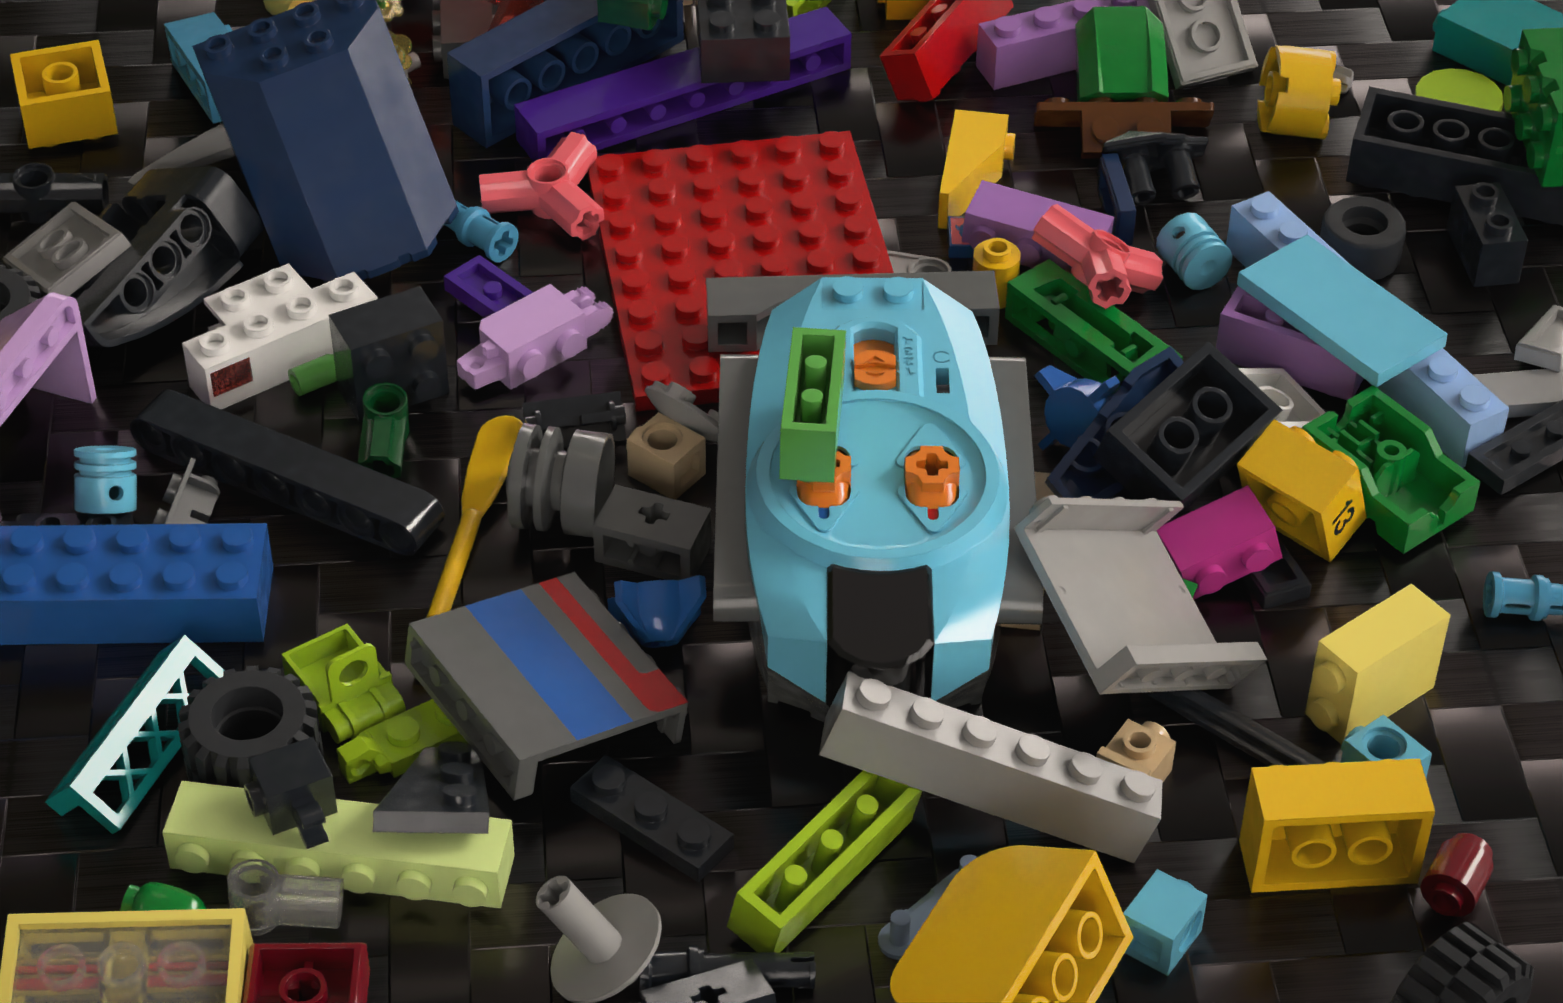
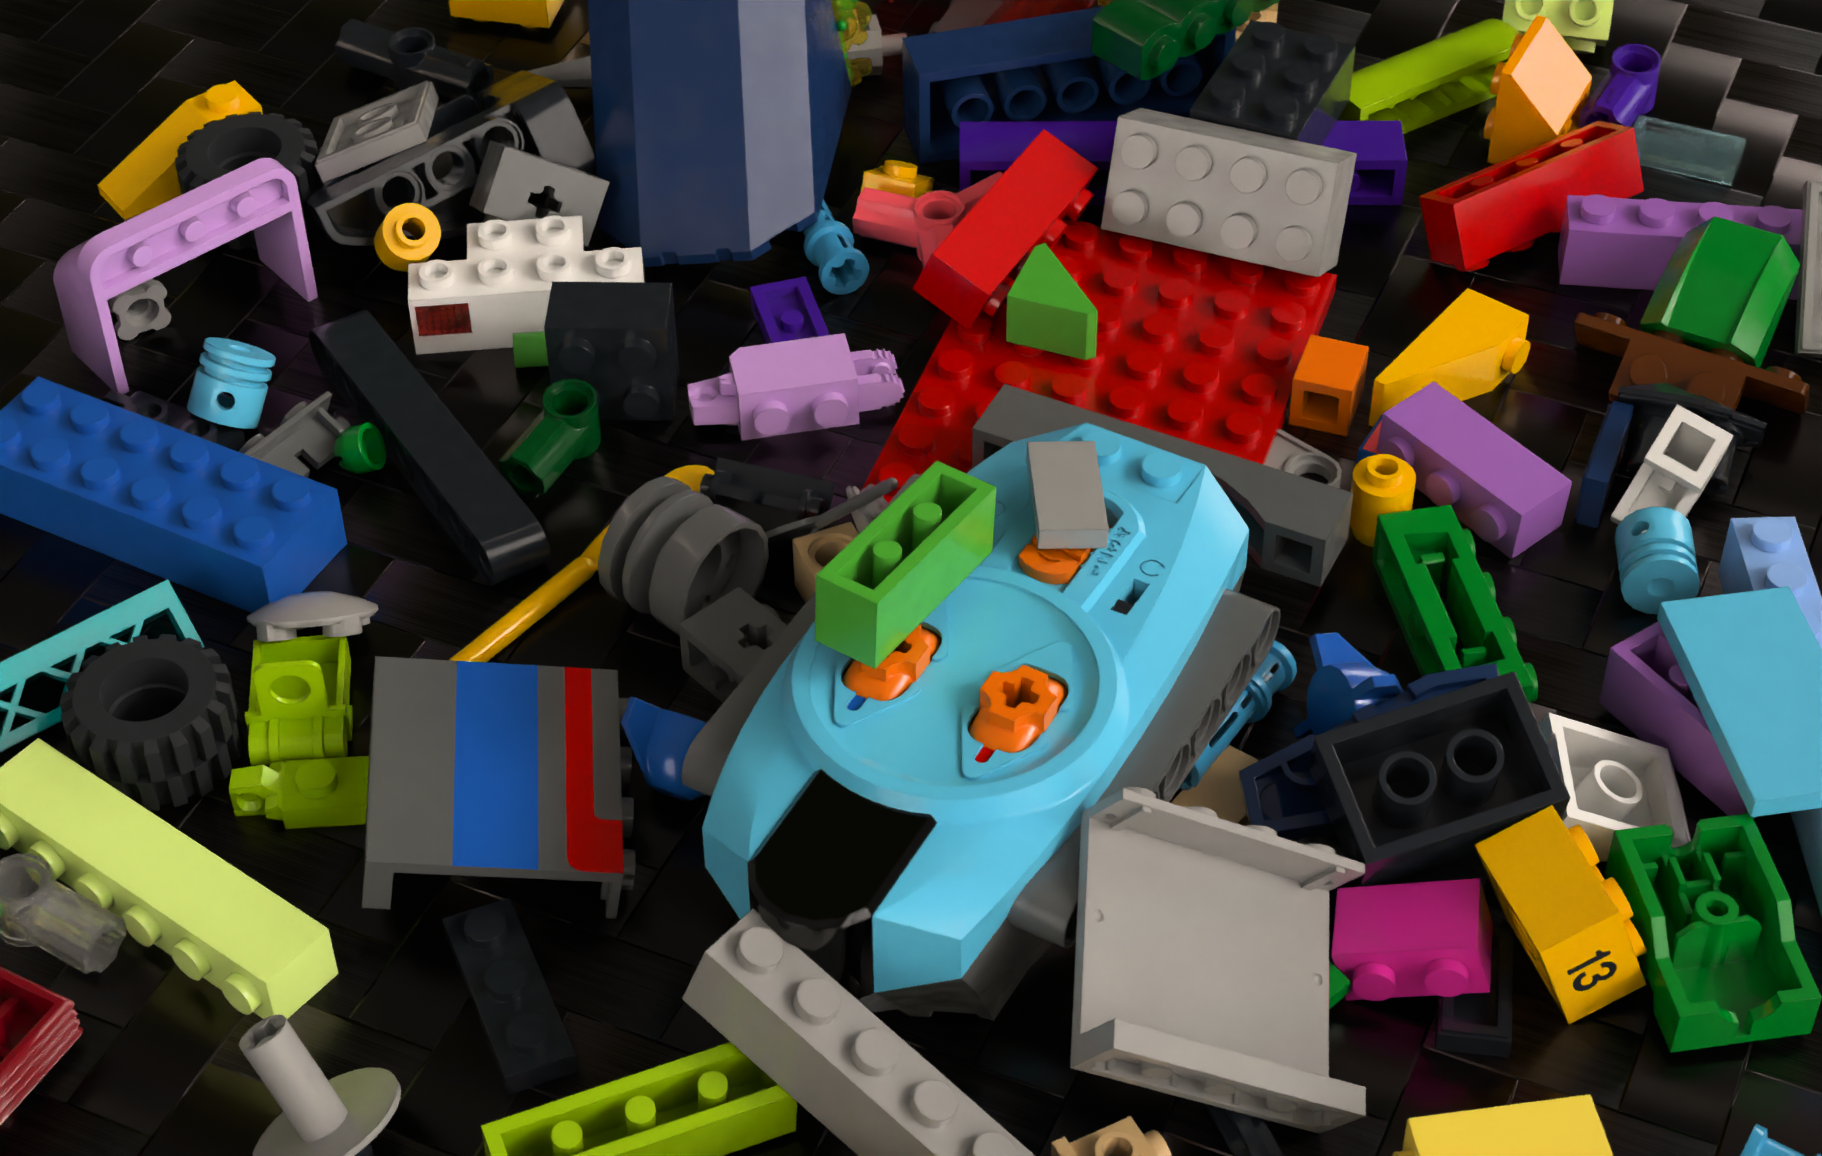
camera: 30 degrees right, 0 degrees up
black brick [244,737,338,849] -> none
black wing [373,741,489,834] -> none
coral piece [1031,204,1164,309] -> none
none -> light grey dish [247,591,378,642]
none -> green hinge [333,423,386,474]
none -> yellow brick [374,203,441,272]
none -> brick [469,140,609,246]
none -> dark grey piece [765,477,898,550]
none -> yellow plate [860,160,934,198]
none -> red brick [913,129,1099,330]
none -> bright green slope [1006,243,1098,360]
none -> light grey tile [1026,441,1109,549]
none -> light grey brick [1101,108,1357,277]
none -> orange brick [1288,334,1369,437]
none -> white brick [1610,404,1733,535]

